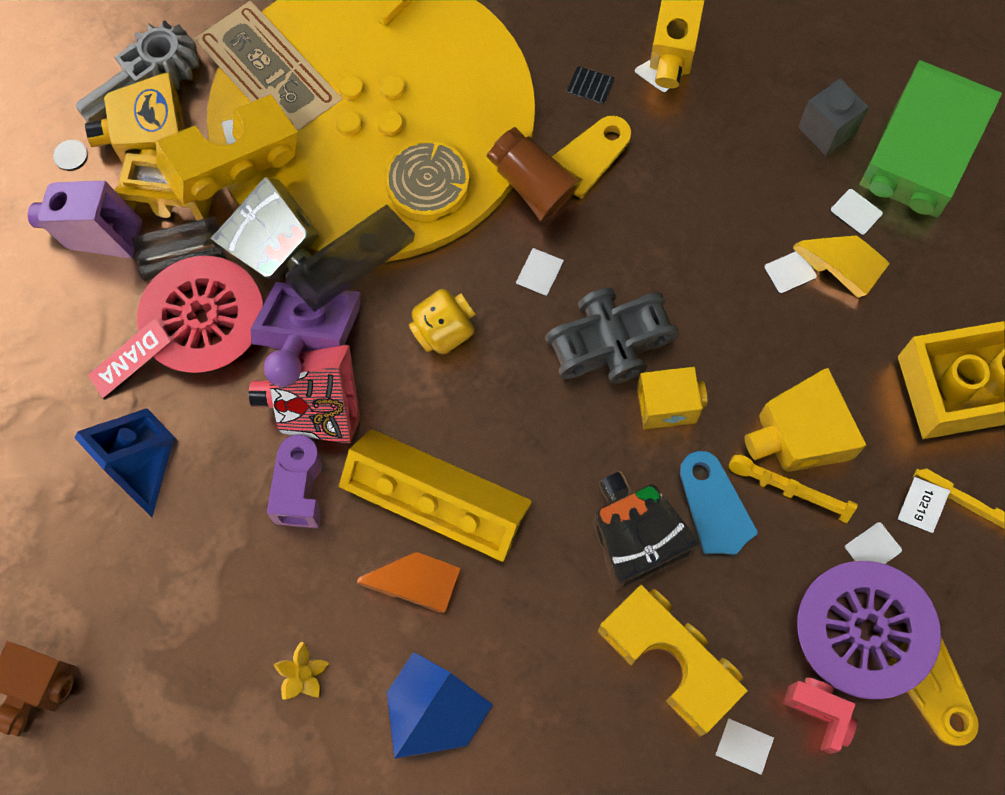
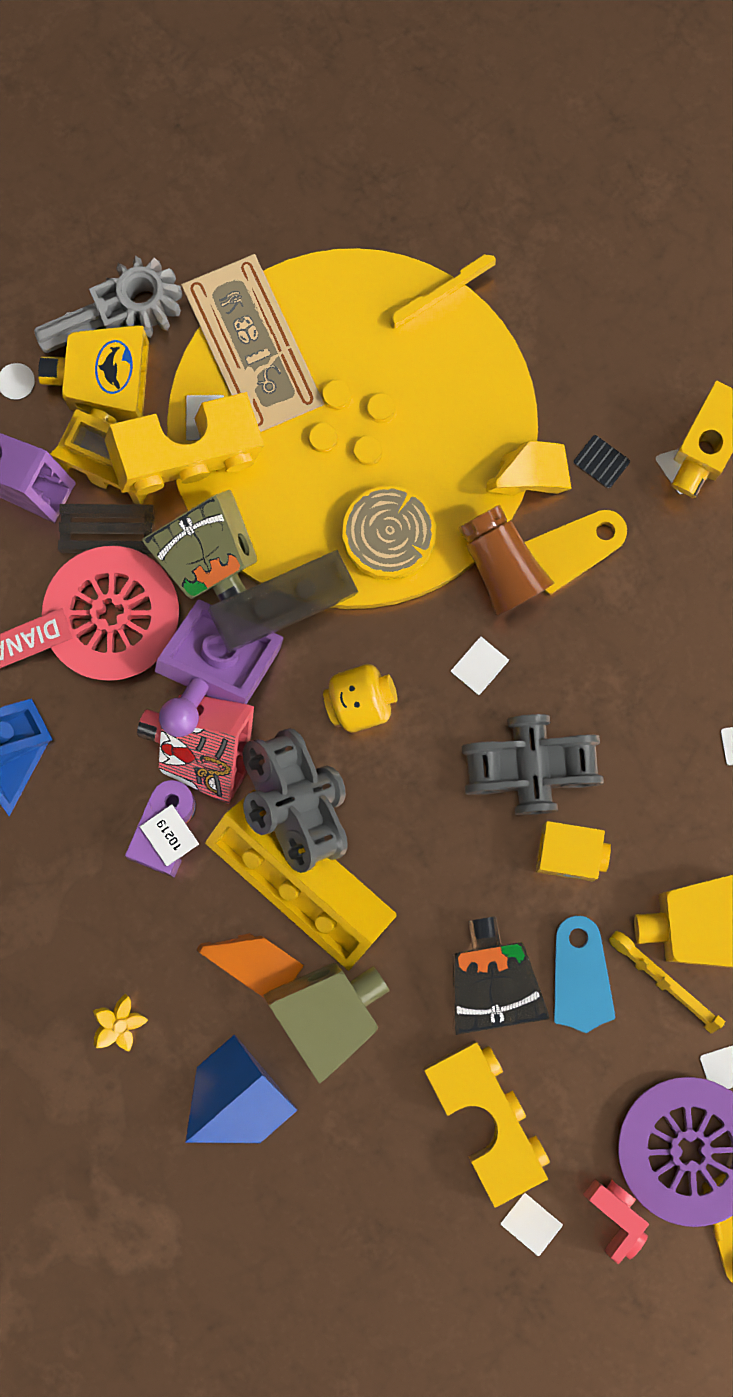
camera: 15 degrees right, 10 degrees up
none -> white sticker [140,805,199,866]
none -> dark grey axle [243,728,348,873]
none -> olive torso [263,963,390,1083]
none -> yellow slope [486,441,572,495]

